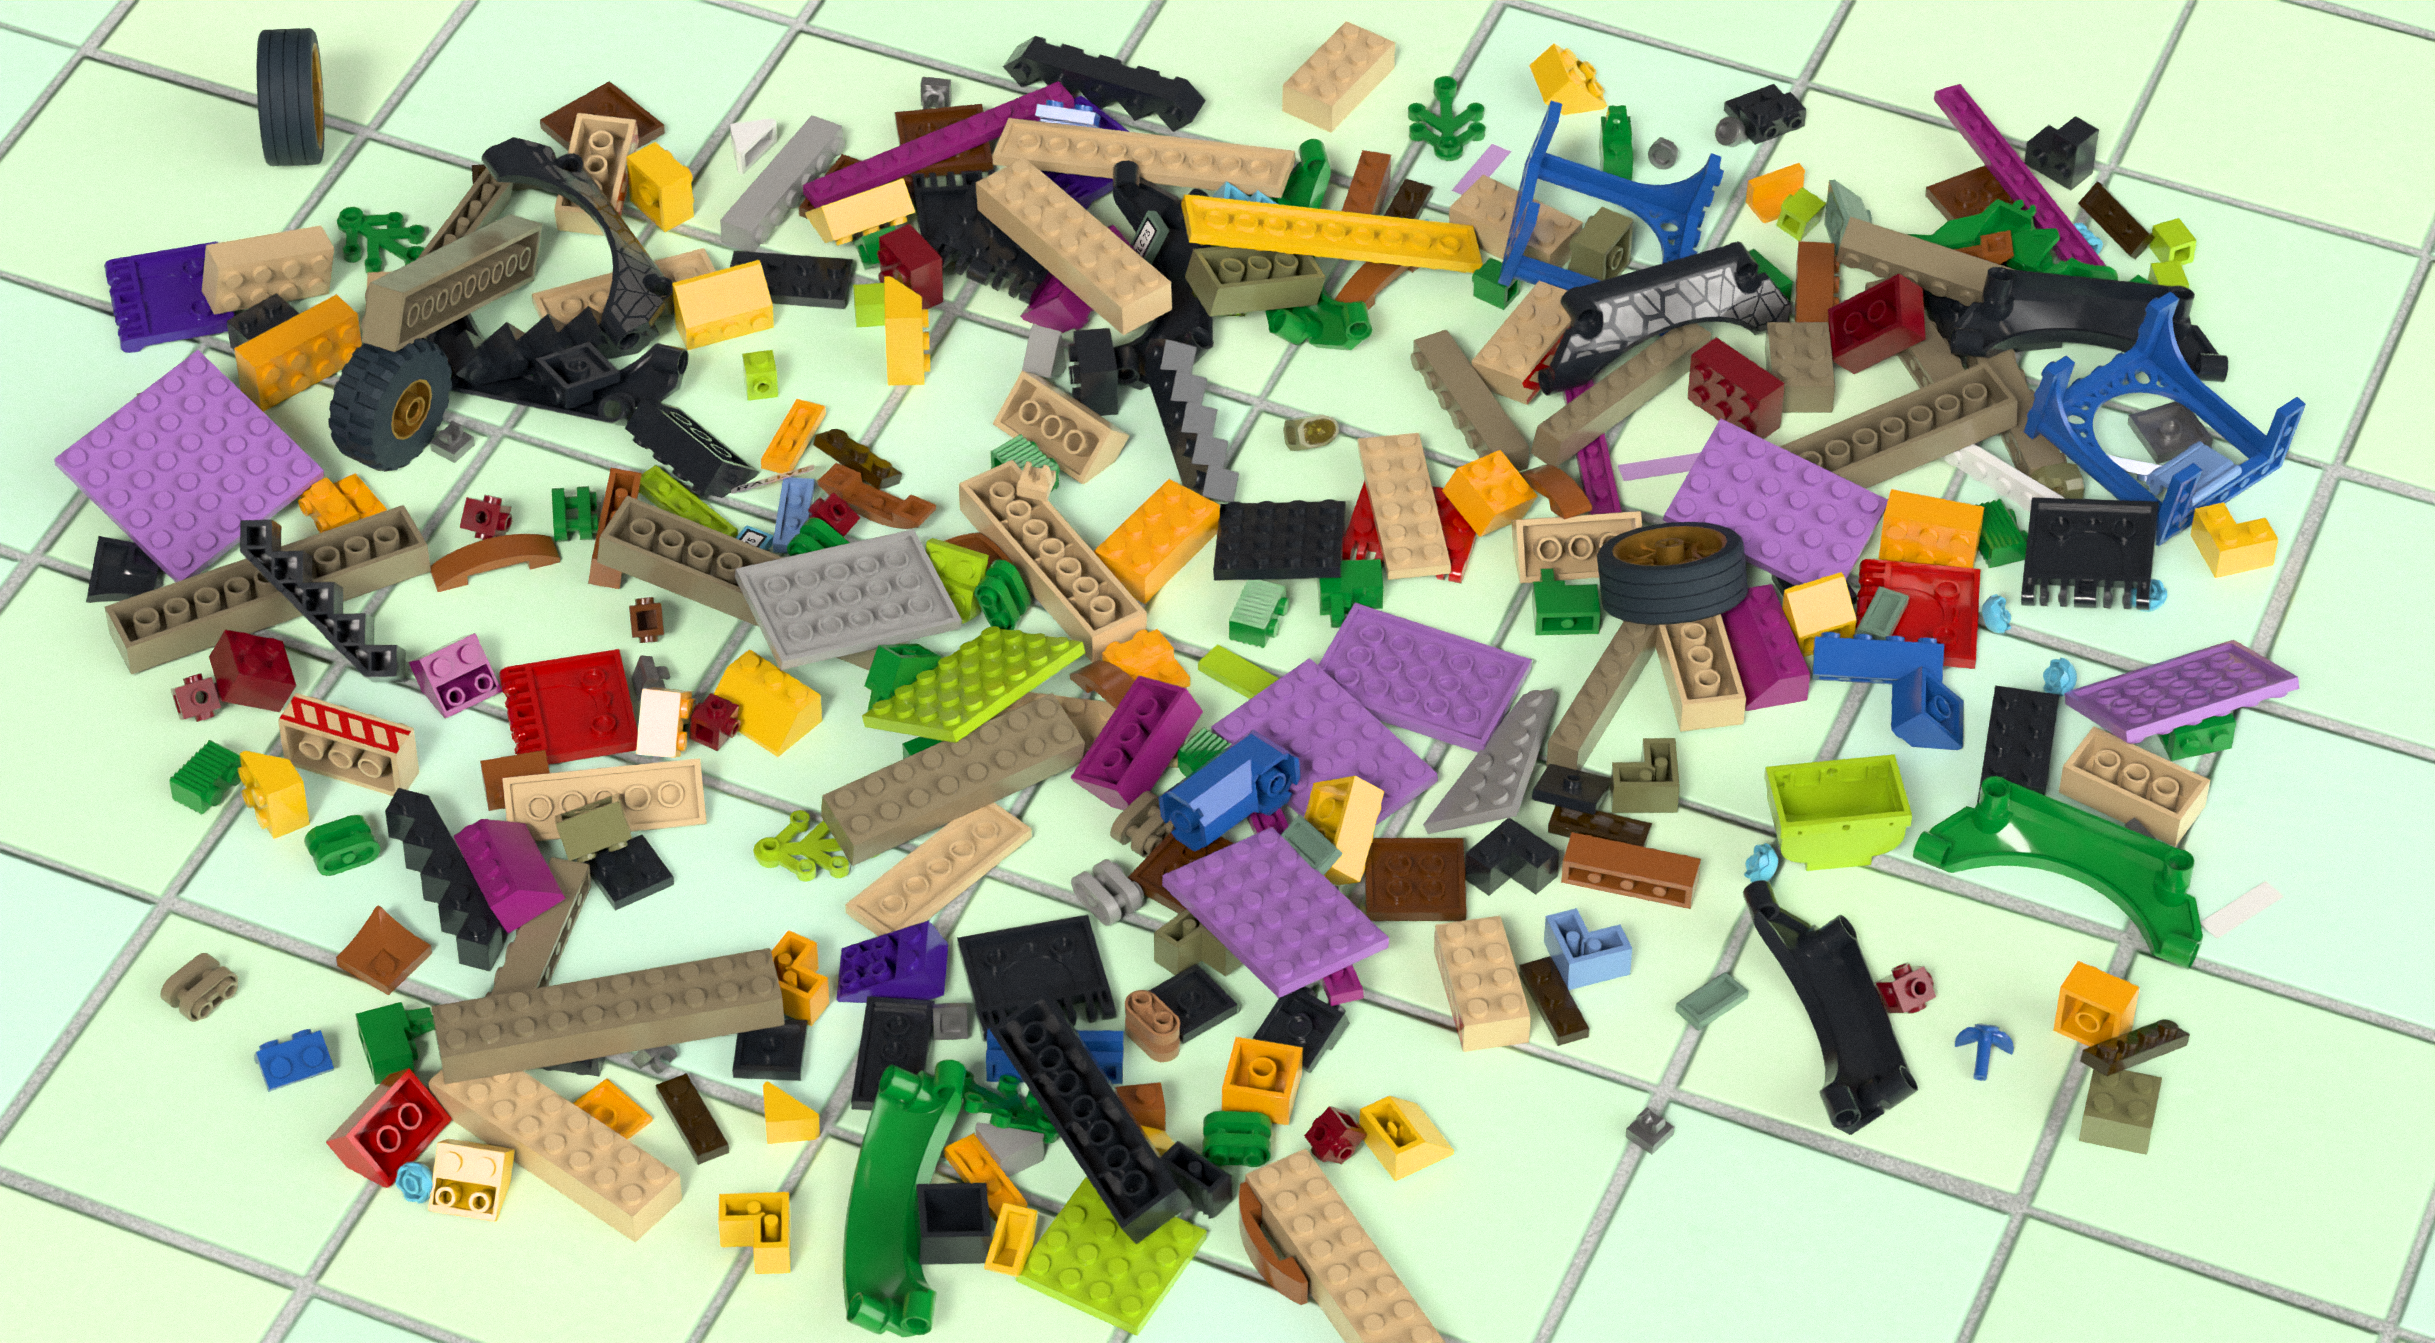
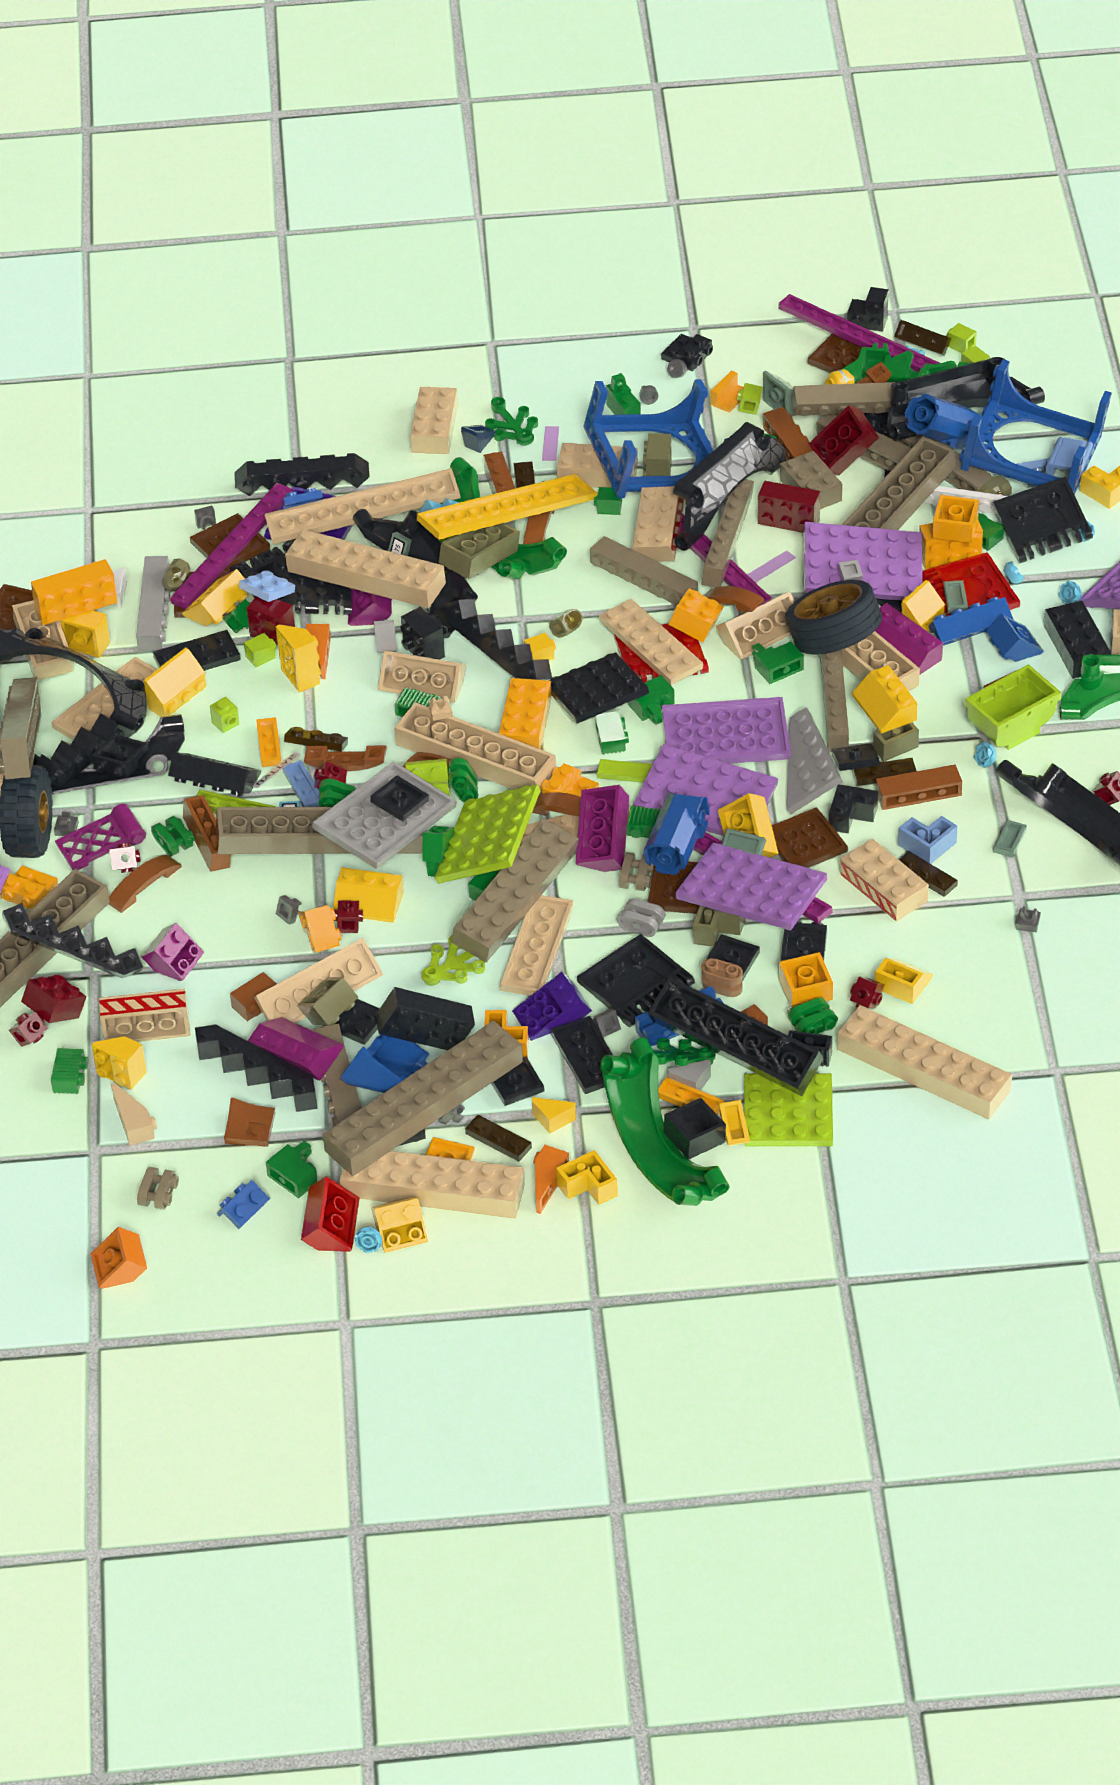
camera: 25 degrees left, 0 degrees up
green brick [304,815,380,876] -> none
red hinge [499,649,638,765] -> none
reddish brown brick [629,597,664,643] -> none
dark orange slope [1239,1181,1308,1305] -> none
yellow slope [1529,43,1608,115] -> none
flat silver plate [2127,401,2213,464] -> none
none -> light orange brick [30,559,118,625]
none -> magenta piece [55,804,146,870]
none -> orange slope [90,1227,147,1289]
none -> tan slope [111,1083,157,1146]
none -> olive rock [162,558,191,591]
none -> light blue plate [239,571,295,602]
none -> orange slope [305,624,331,679]
none -> blue windscreen [340,1034,430,1093]
none -> black plate [370,775,429,822]
none -> black brick [375,987,475,1051]
none -> slope [461,425,496,453]
none -> yellow brick [524,633,556,661]
none -> orange slope [533,1145,569,1214]
none -> yellow head [825,369,854,385]
none -> light grey plate [837,560,863,581]
none -> yellow slope [852,665,918,733]
none -> blue brick [905,393,978,450]
none -> light orange brick [933,495,979,543]

